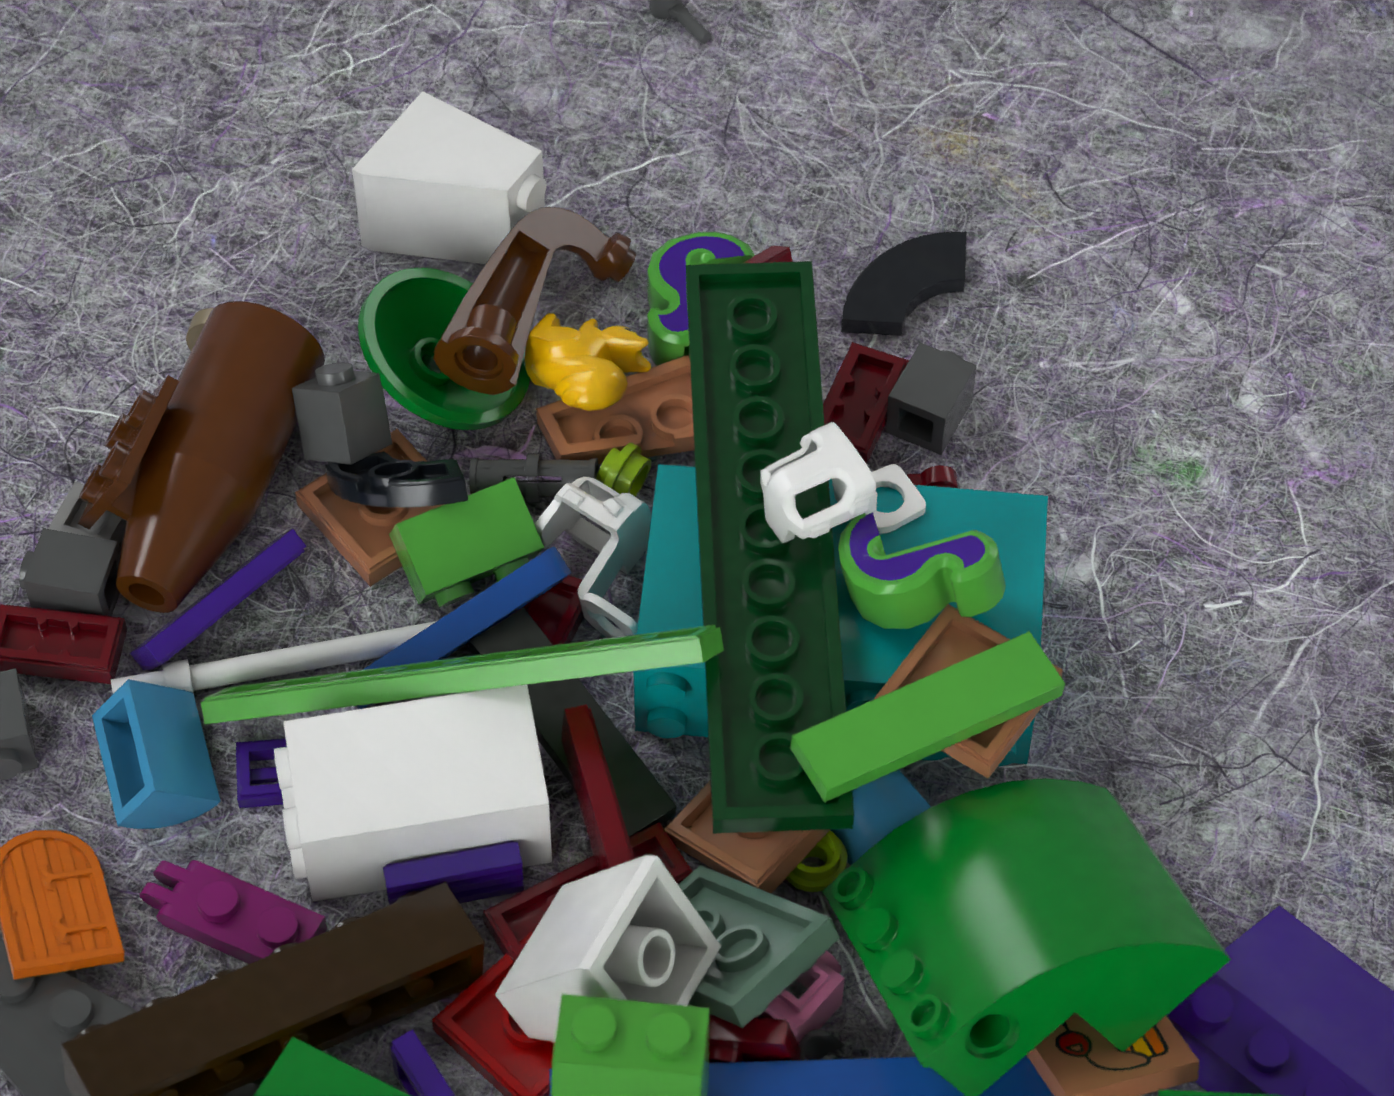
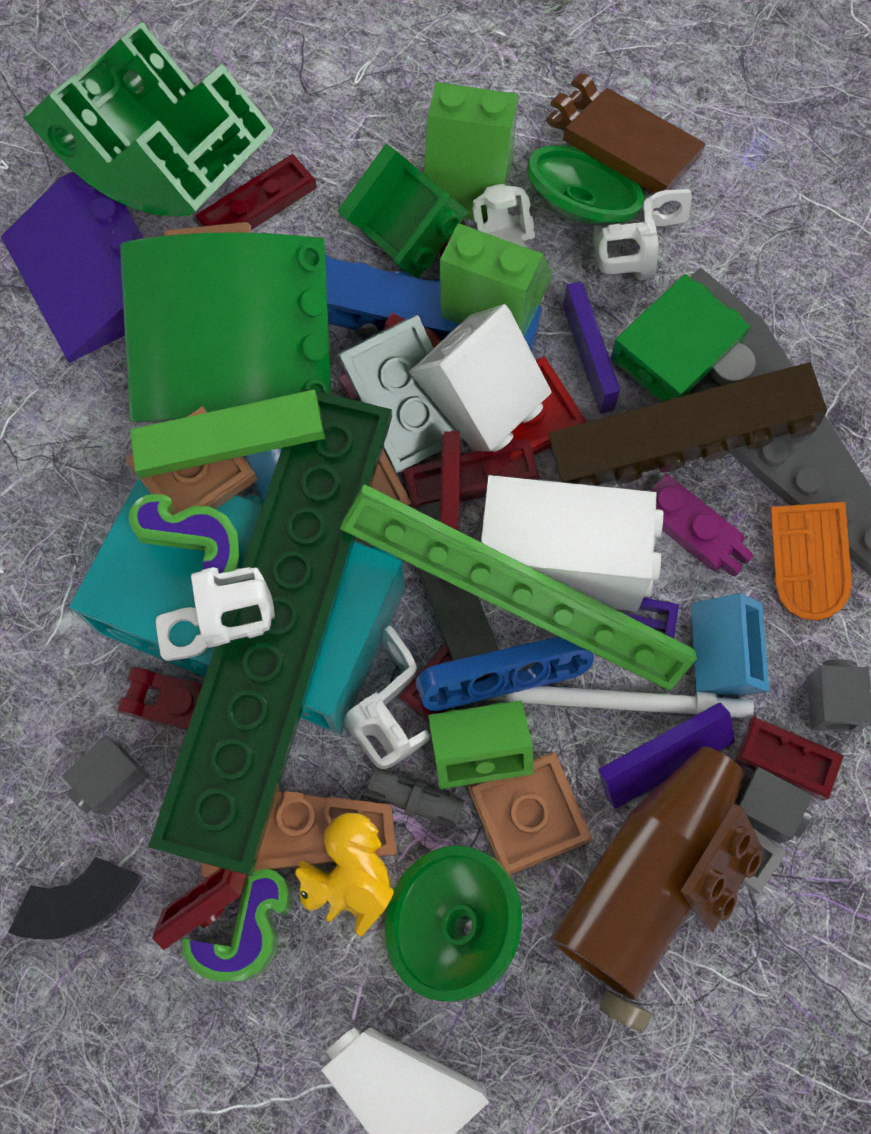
camera: 160 degrees left, 15 degrees up
dark grey brick [292,362,392,465] -> none
black tile [325,451,468,508] -> none
reddish brown animal [433,207,636,395] -> none
lime plate [597,442,652,497] -> none
dark red plate [823,342,910,464] -> none

